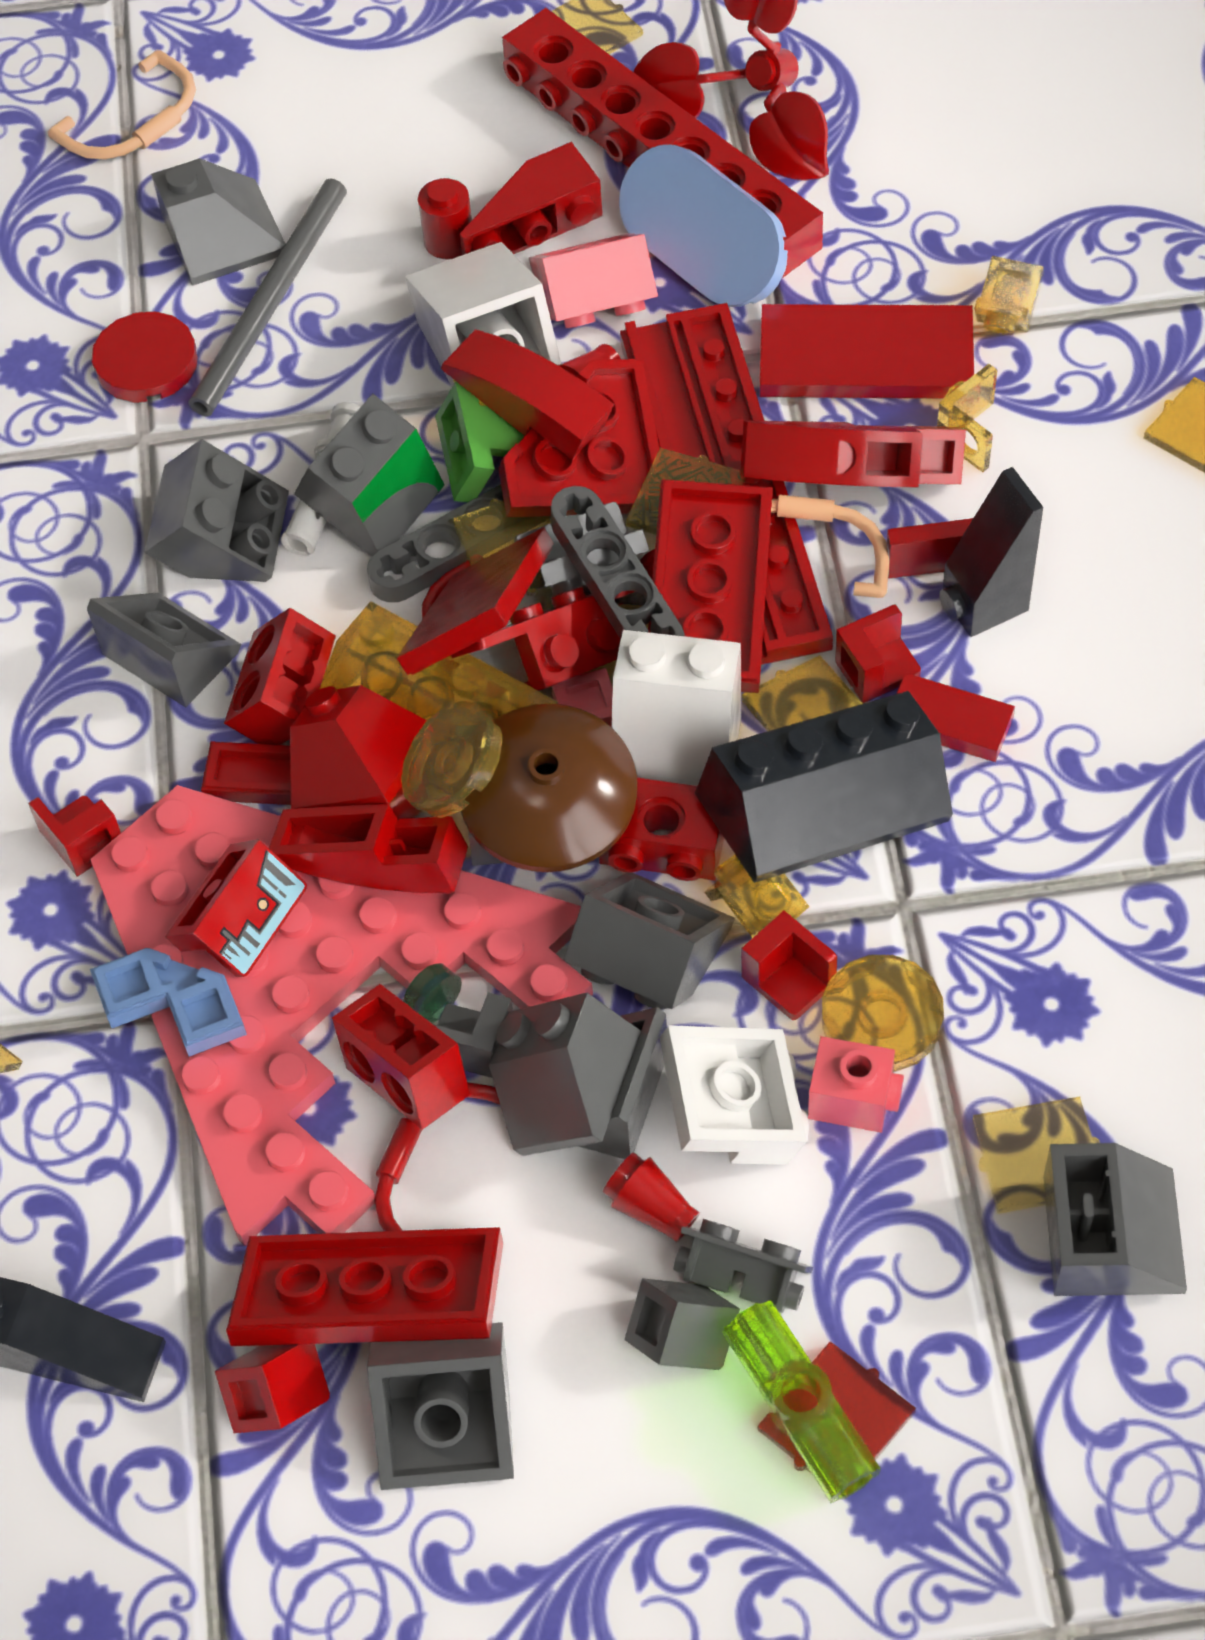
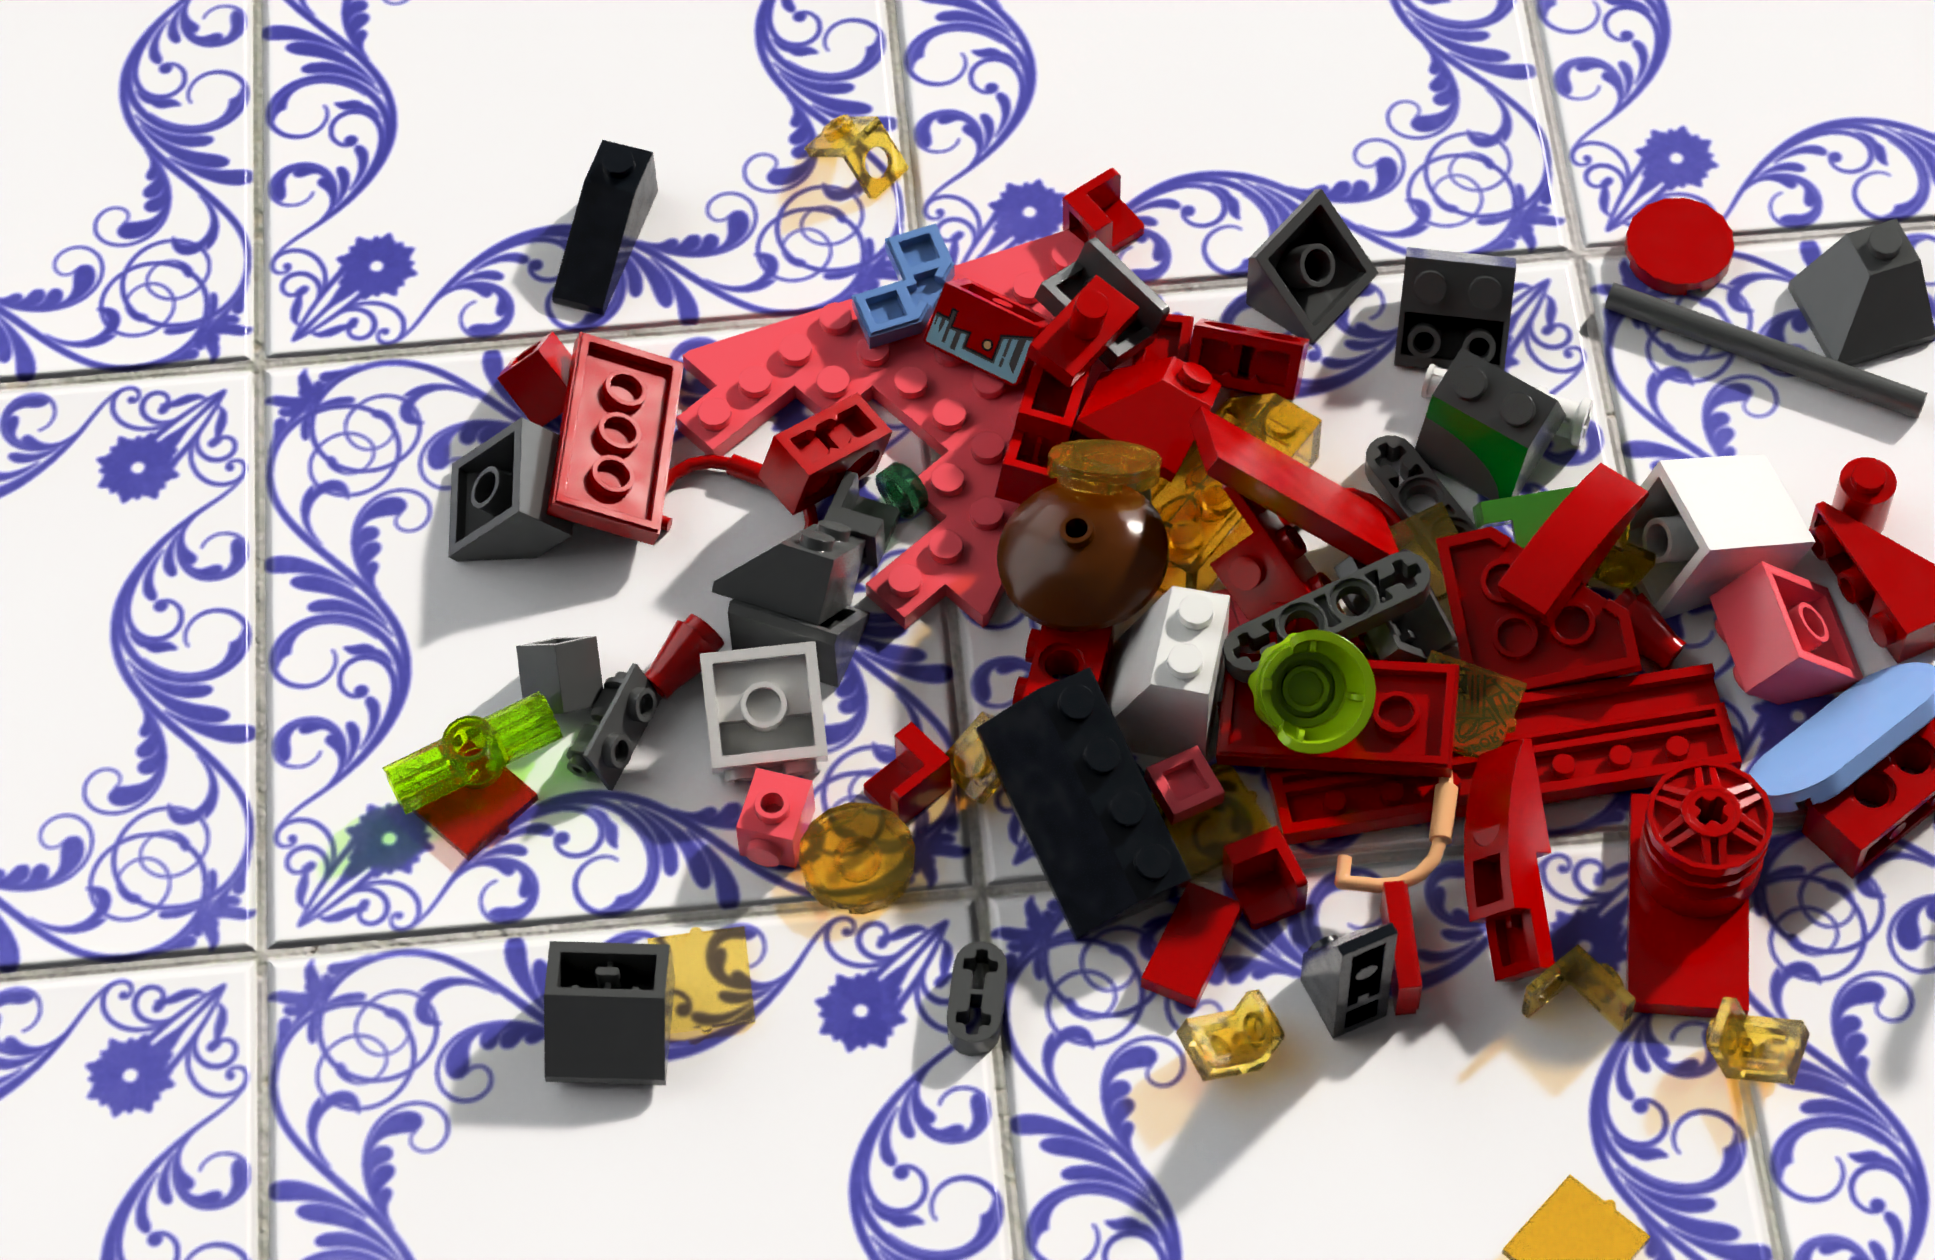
camera: 90 degrees right, 0 degrees up
dark grey slope [563,872,735,1009] -> none
none -> dark grey beam [947,941,1008,1056]
none -> red tile [1026,275,1140,388]
none -> dark grey bracket [1034,237,1170,370]
none -> coral plate [1144,746,1225,825]
none -> clear yellow bracket [1176,989,1285,1082]
none -> lime hat [1248,630,1376,754]
none -> red wheel [1636,760,1774,919]

